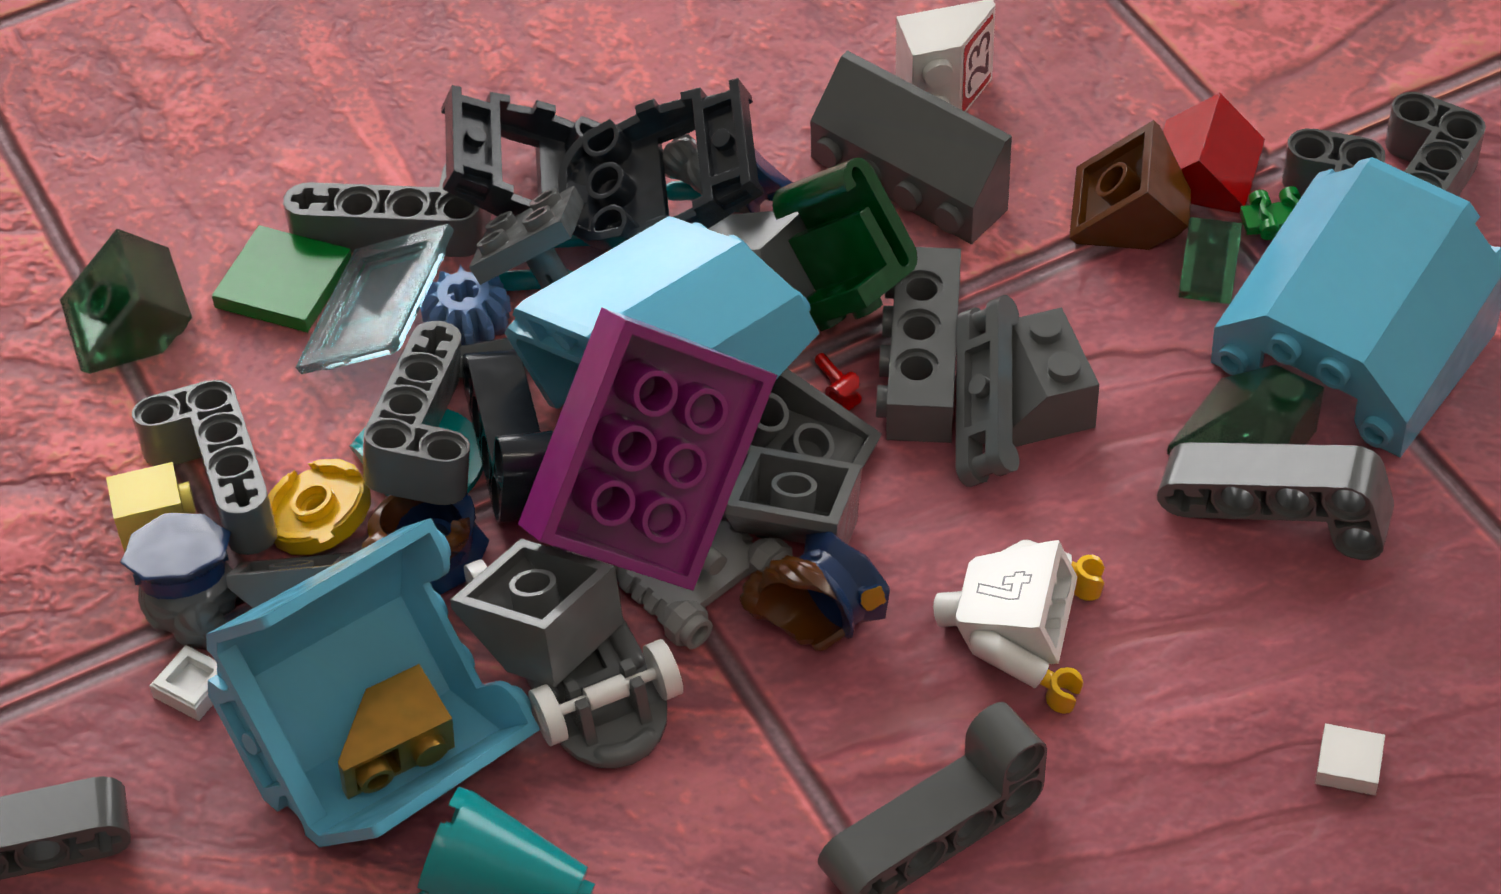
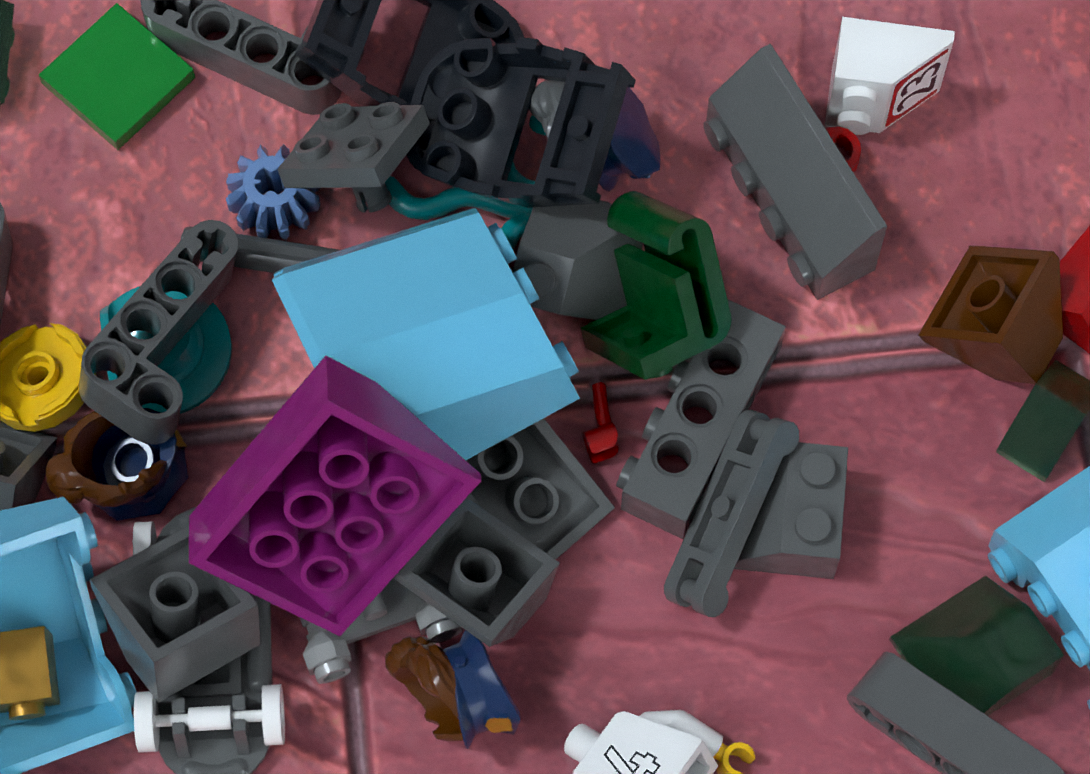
camera: 20 degrees right, 20 degrees up
clear light blue piece [295,224,454,375] -> none
black beam [462,349,553,523] -> none

